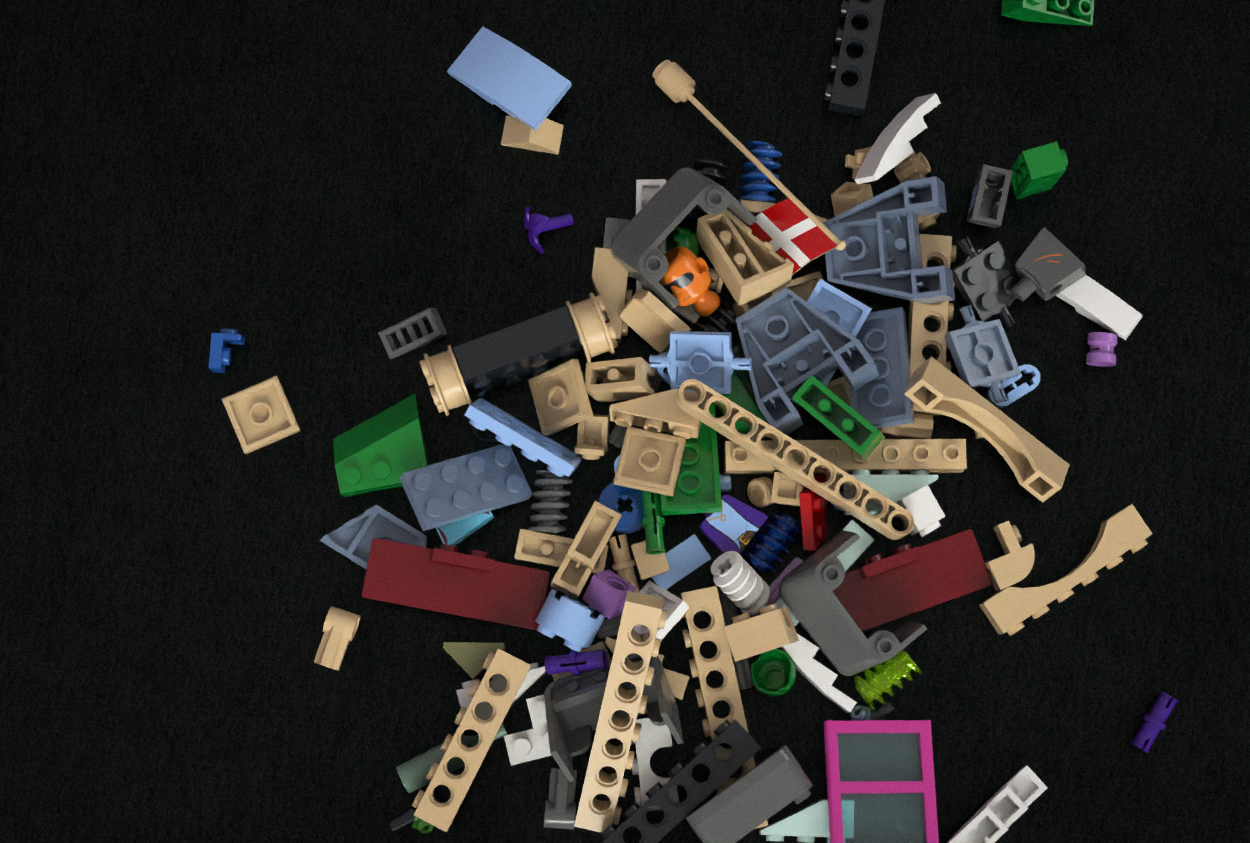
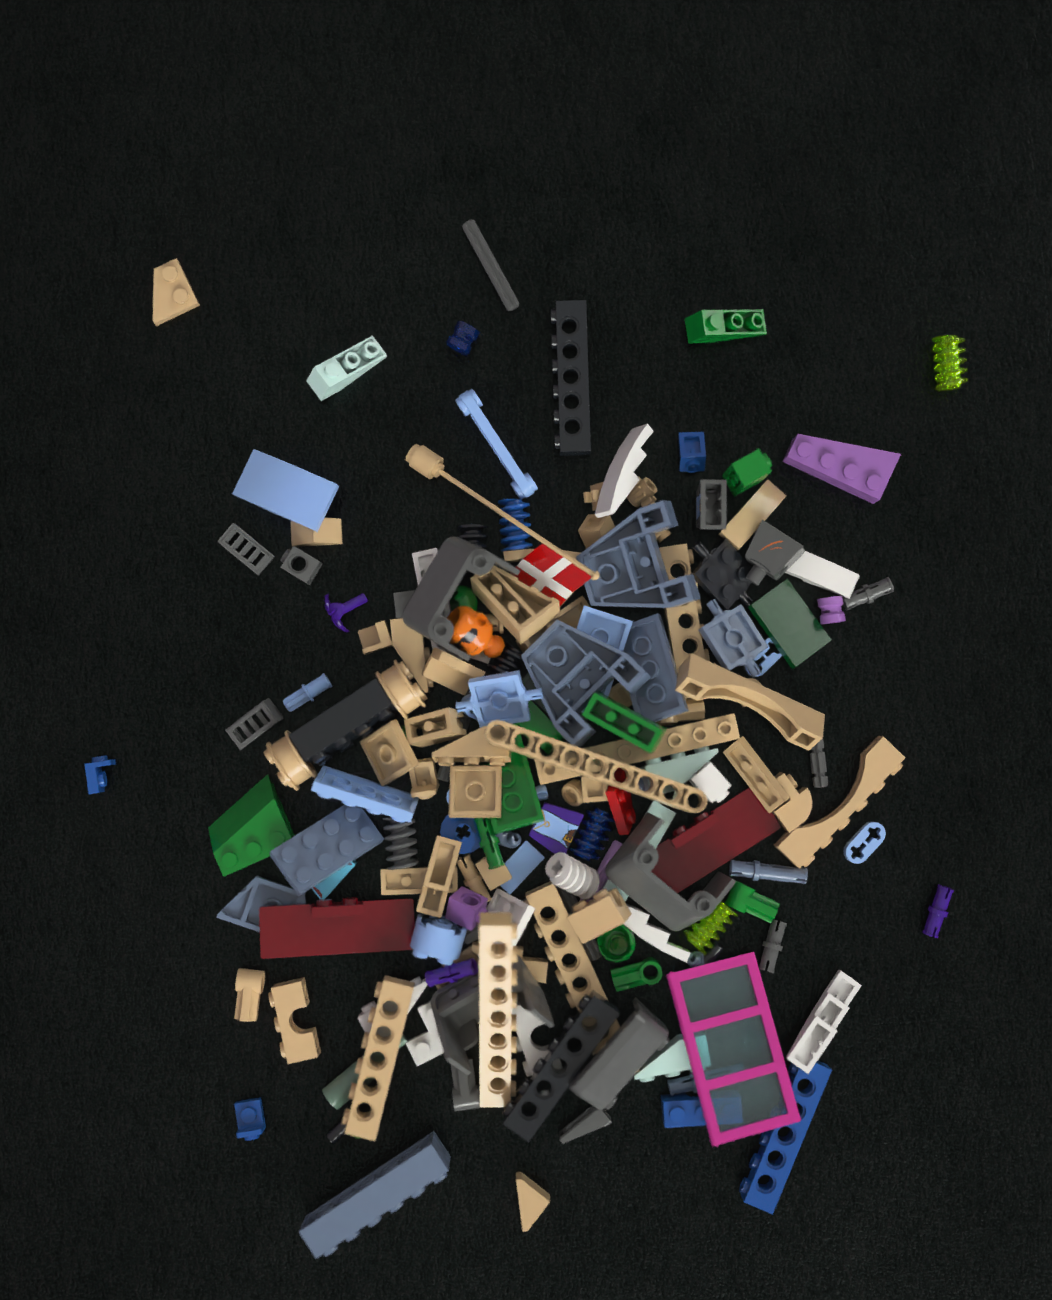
camera: 15 degrees left, 5 degrees up
tan tile [222,376,301,454] -> none
olive slope [443,642,505,679] -> none
none -> dark grey slope [217,523,275,576]
none -> blue bracket [234,1097,266,1141]
none -> tan arch [269,977,321,1064]
none -> dark grey brick [280,546,323,585]
none -> light blue axle [283,673,332,712]
none -> tan panel [358,620,393,655]
none -> light blue piece [455,389,538,499]
none -> sand blue arm [495,831,522,848]
none -> green piece [611,957,662,992]
none -> blue bracket [678,432,706,473]
none -> tan slope [718,479,786,551]
none -> tan plate [723,736,790,813]
none -> green piece [724,880,779,923]
none -> sand blue pin [729,860,808,884]
none -> dark green tile [748,579,831,669]
none -> dark grey pin [758,919,787,973]
none -> medium lavender wedge [782,434,901,504]
none -> dark grey axle [810,739,828,788]
none -> dark grey pin [842,577,894,611]
none -> light blue beam [843,821,886,864]

